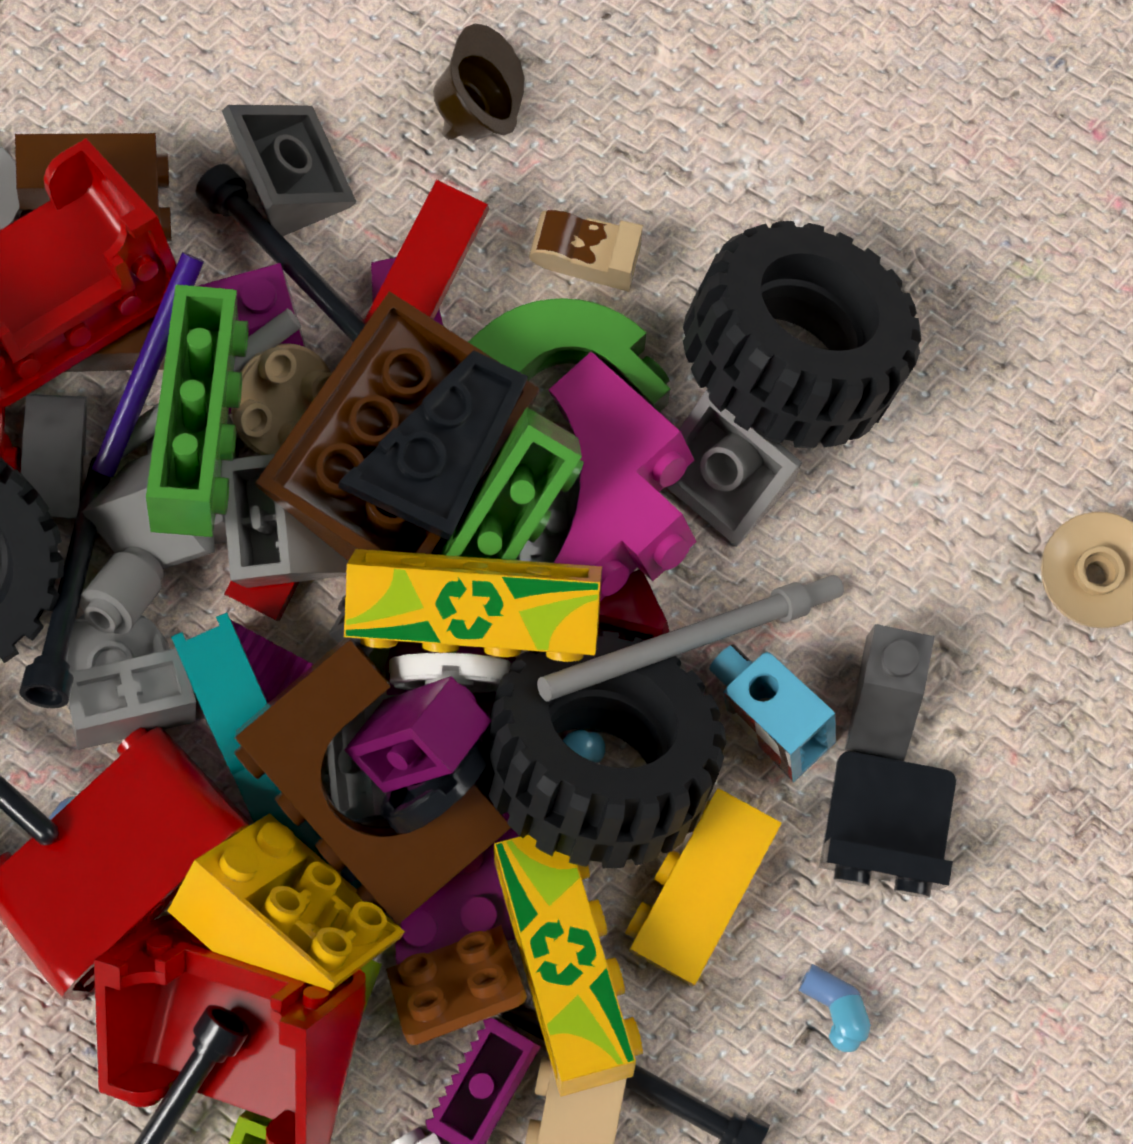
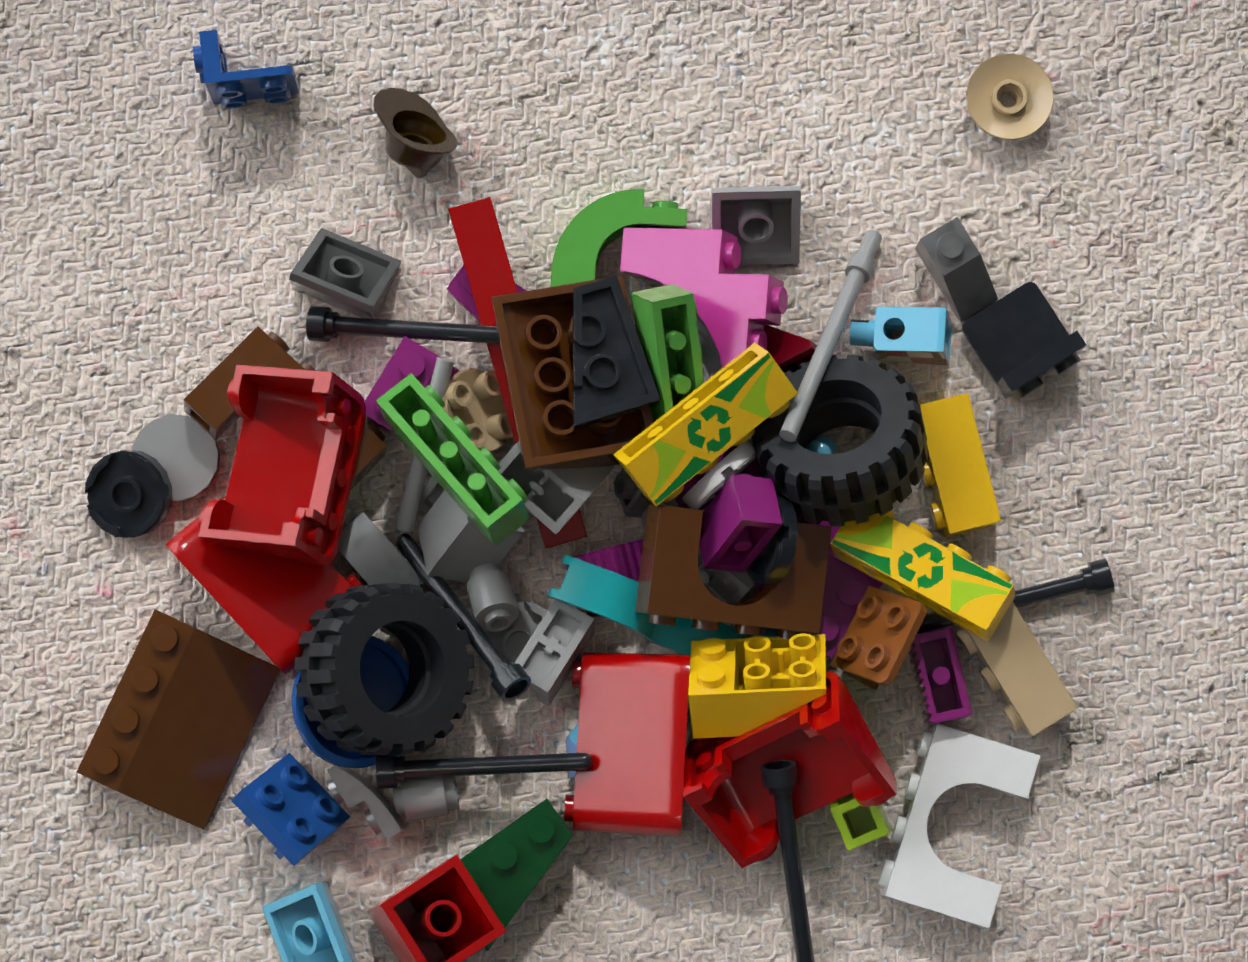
camera: 45 degrees left, 5 degrees up
dark purple bar [92,252,204,477] -> none
tan leg [529,210,643,292] -> none
black tyre [683,221,921,449] -> none
arm [798,964,871,1052] -> none

